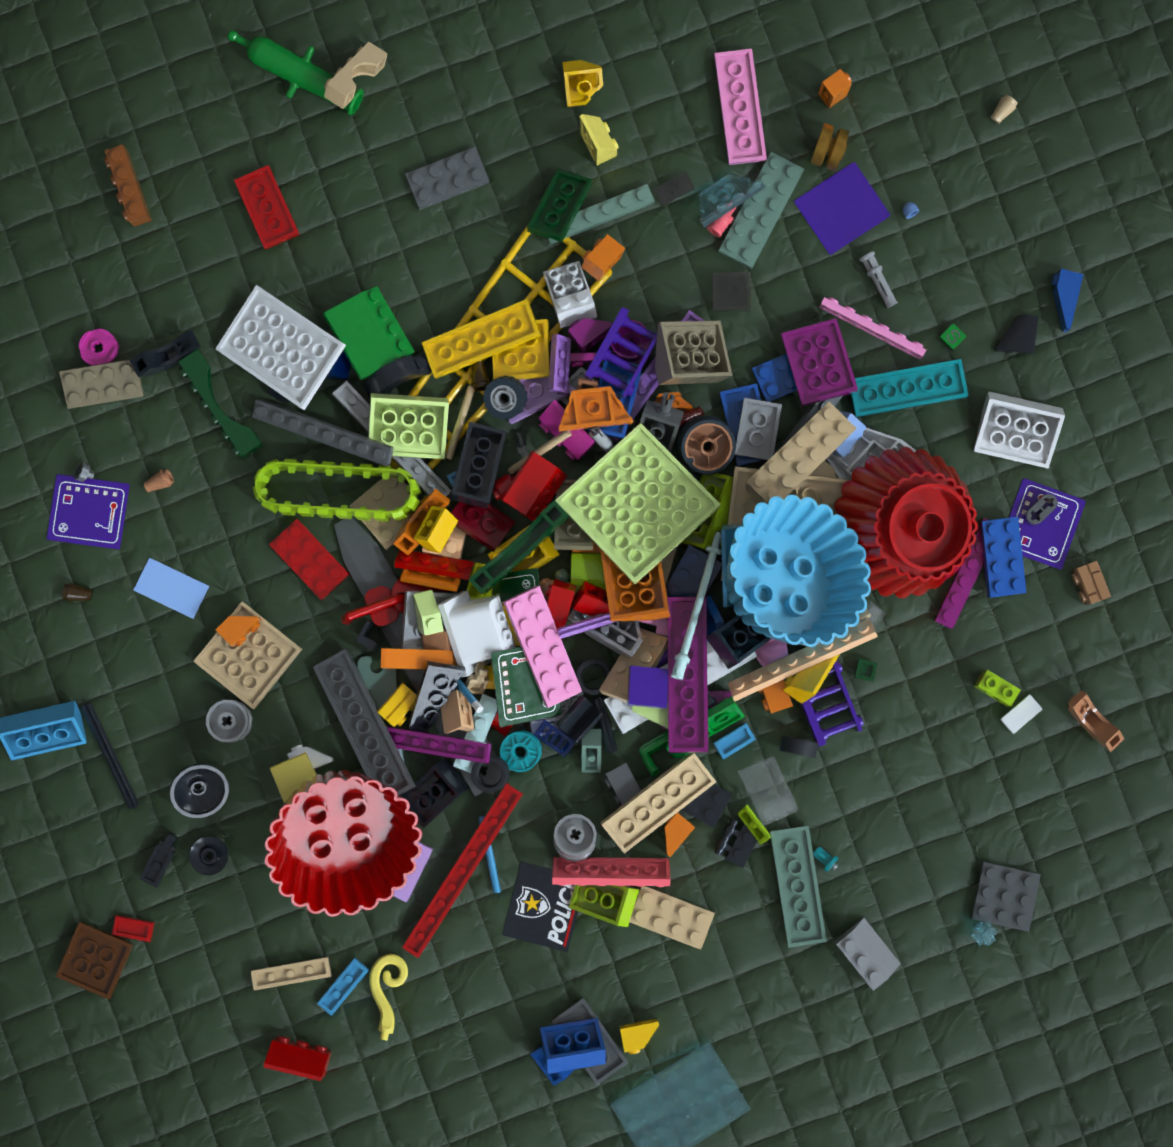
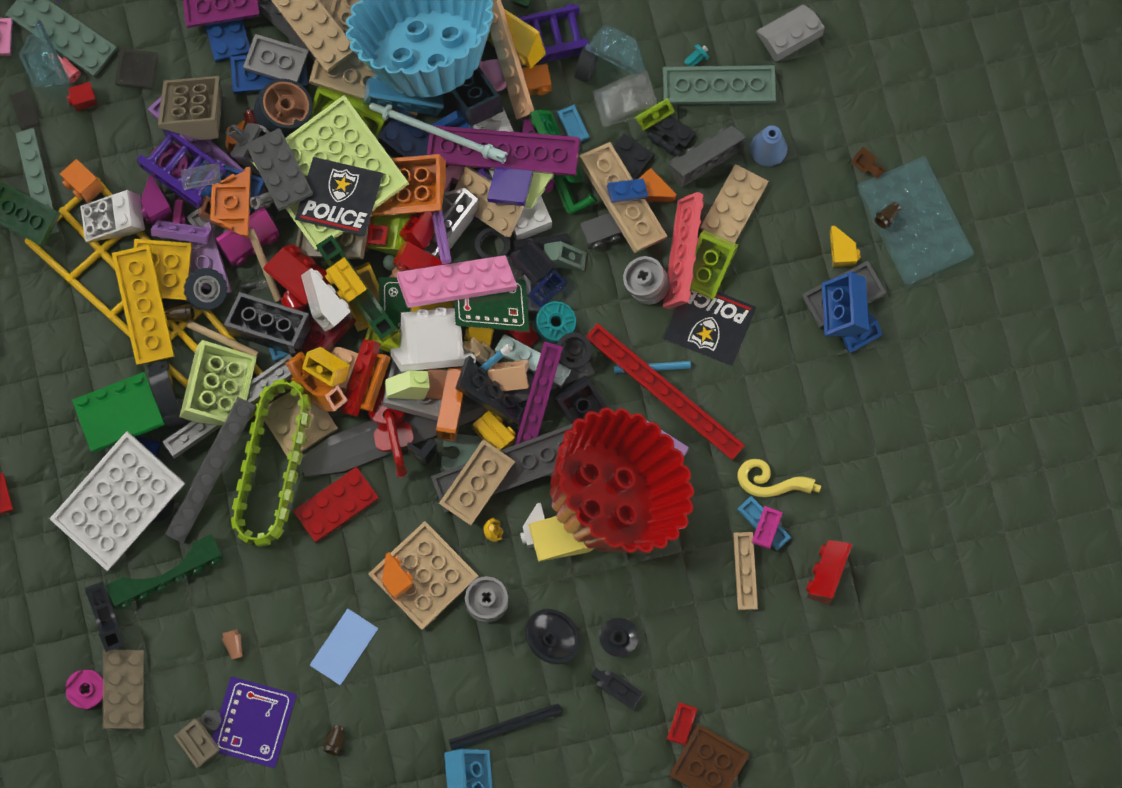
camera: 85 degrees left, 10 degrees down
none -> red brick [67,82,97,111]
none -> dark tan plate [174,718,220,768]
none -> clear tile [181,163,221,190]
none -> dark grey plate [245,128,313,211]
none -> black sticker [295,157,383,236]
none -> white slope [301,268,351,331]
none -> yellow brick [325,257,367,302]
none -> red plate [366,224,389,247]
none -> tan plate [439,440,515,525]
none -> yellow plate [484,518,503,542]
none -> clear light blue wing [586,23,647,79]
none -> blue plate [607,179,648,203]
none -> dark grey slope [668,126,746,188]
none -> medium blue cone [750,126,787,167]
none -> dark pink plate [751,506,783,550]
none -> reddish brown plate [851,147,886,179]
none -> dark brown cone [874,202,901,229]

